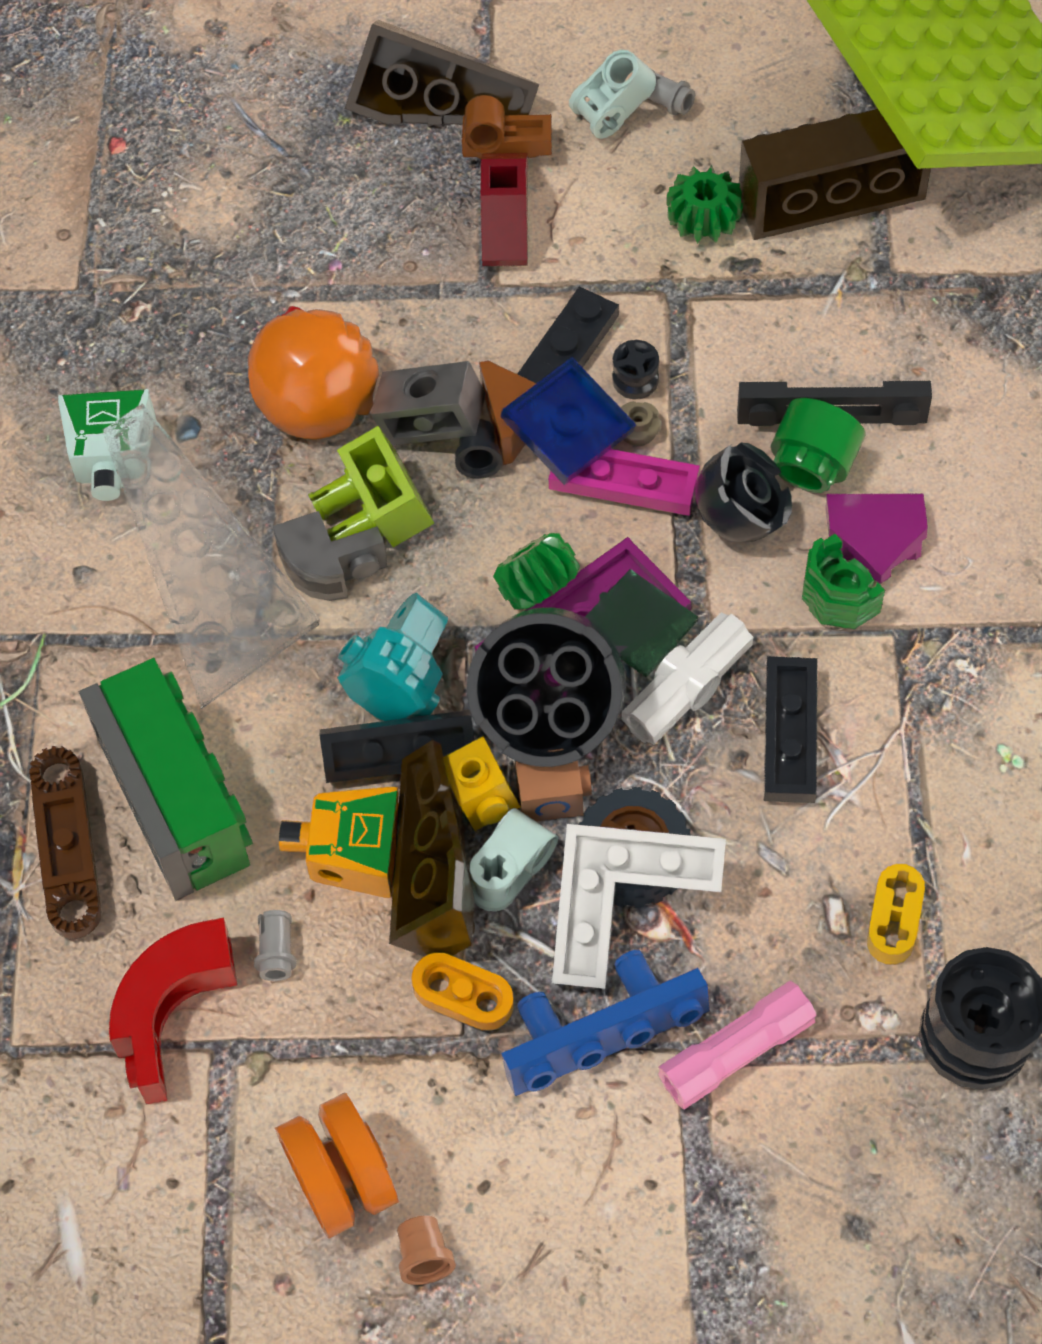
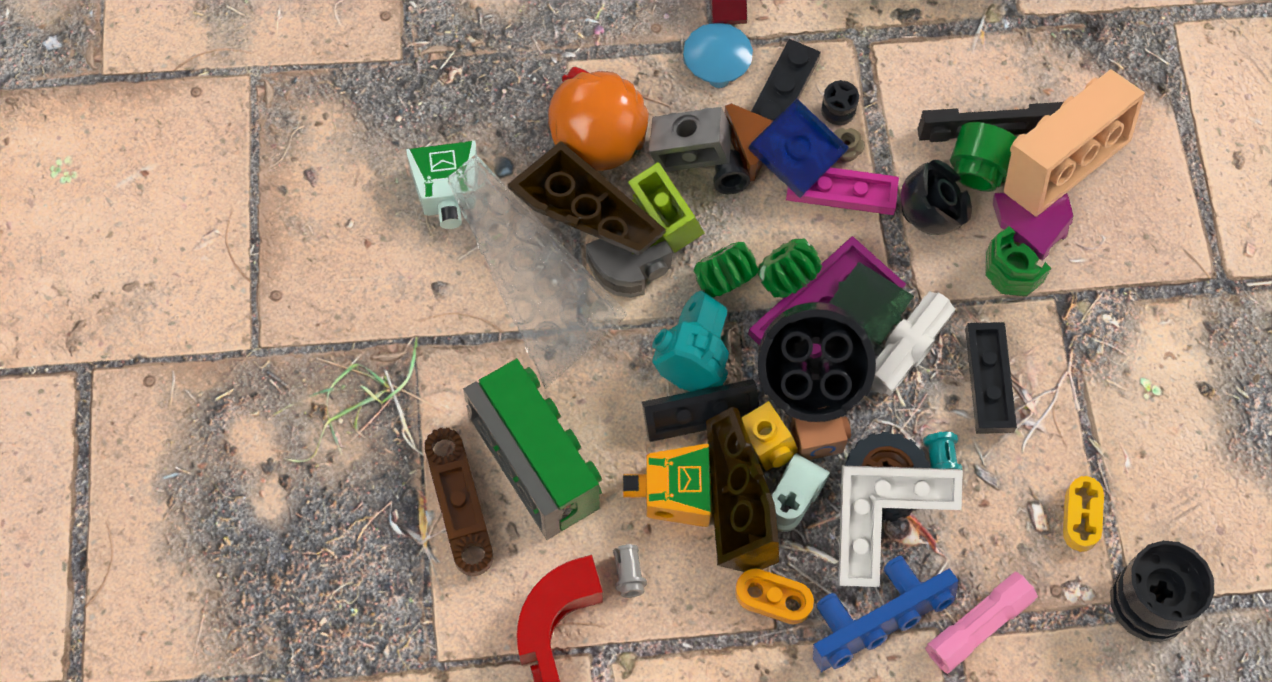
camera: 10 degrees left, 5 degrees up
none -> dark brown wedge [508,141,666,255]
none -> dark azure dish [683,23,753,88]
none -> green gear [694,242,759,298]
none -> teal bush [923,432,963,470]
none -> light nougat brick [1003,69,1145,217]

